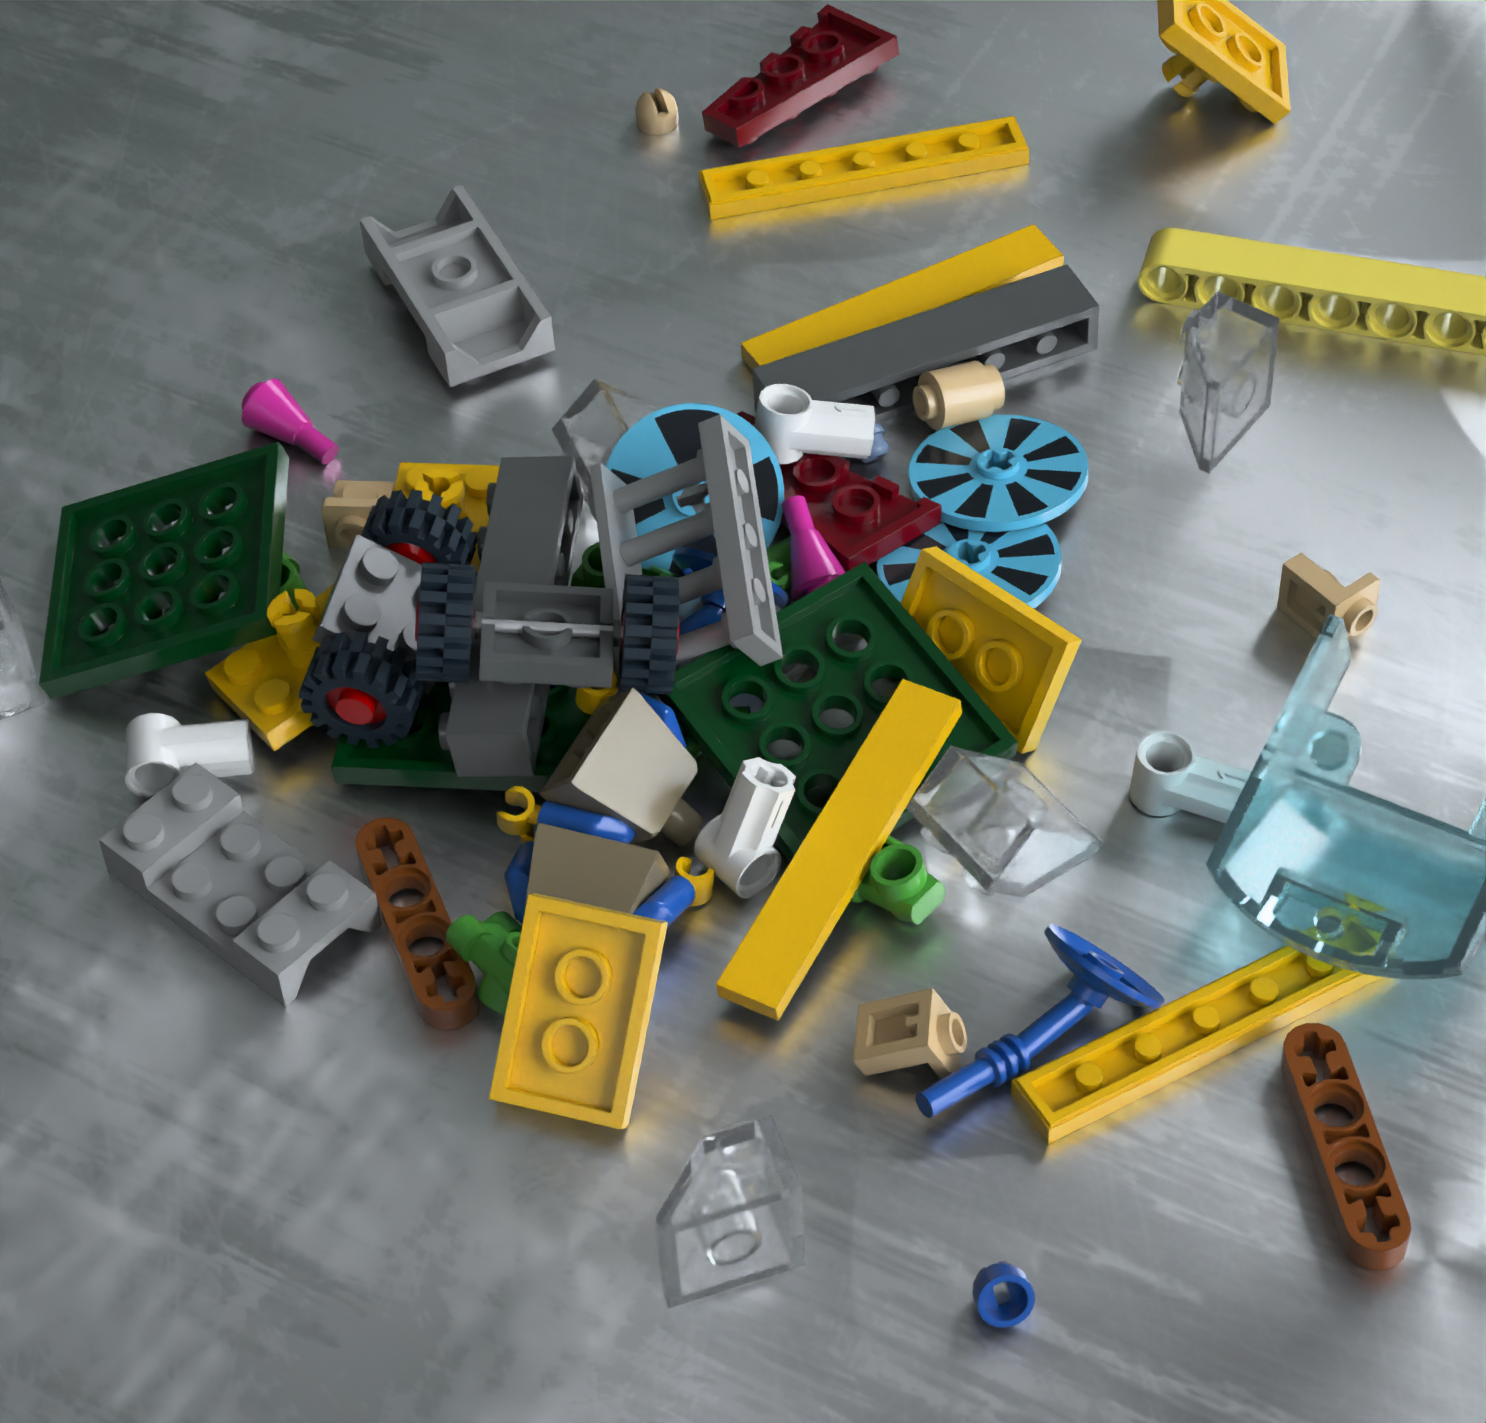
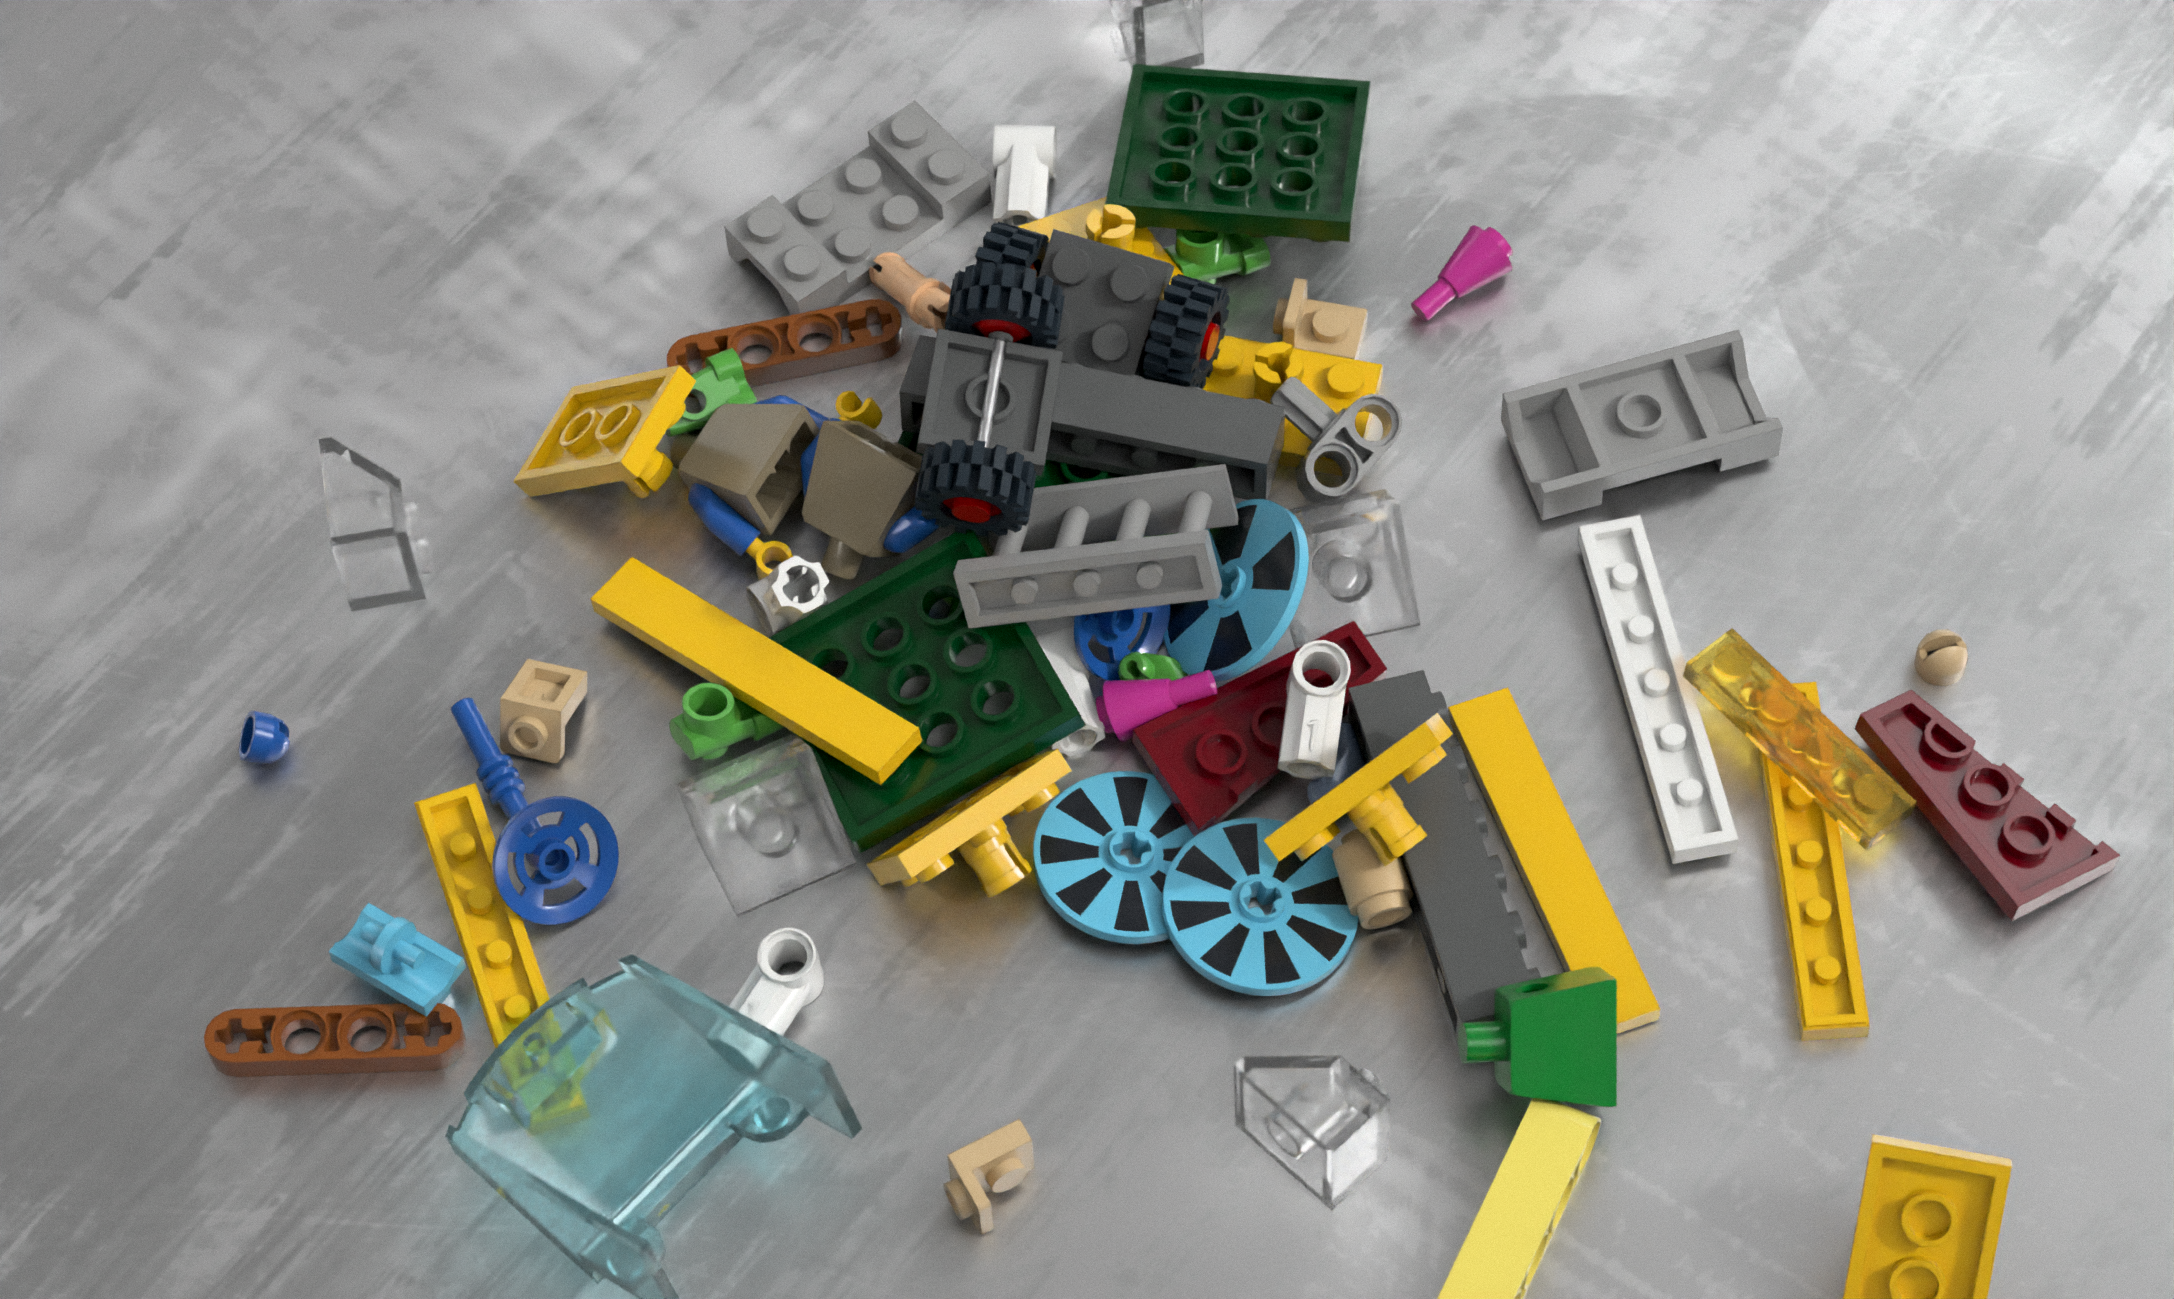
camera: 100 degrees right, 10 degrees up
none -> medium azure hips [329,903,466,1017]
none -> light nougat pin [869,252,951,333]
none -> yellow plate [1264,713,1453,867]
none -> light grey beam [1270,377,1402,504]
none -> green torso [1458,967,1617,1107]
none -> white plate [1578,515,1739,864]
none -> clear yellow plate [1682,628,1917,851]

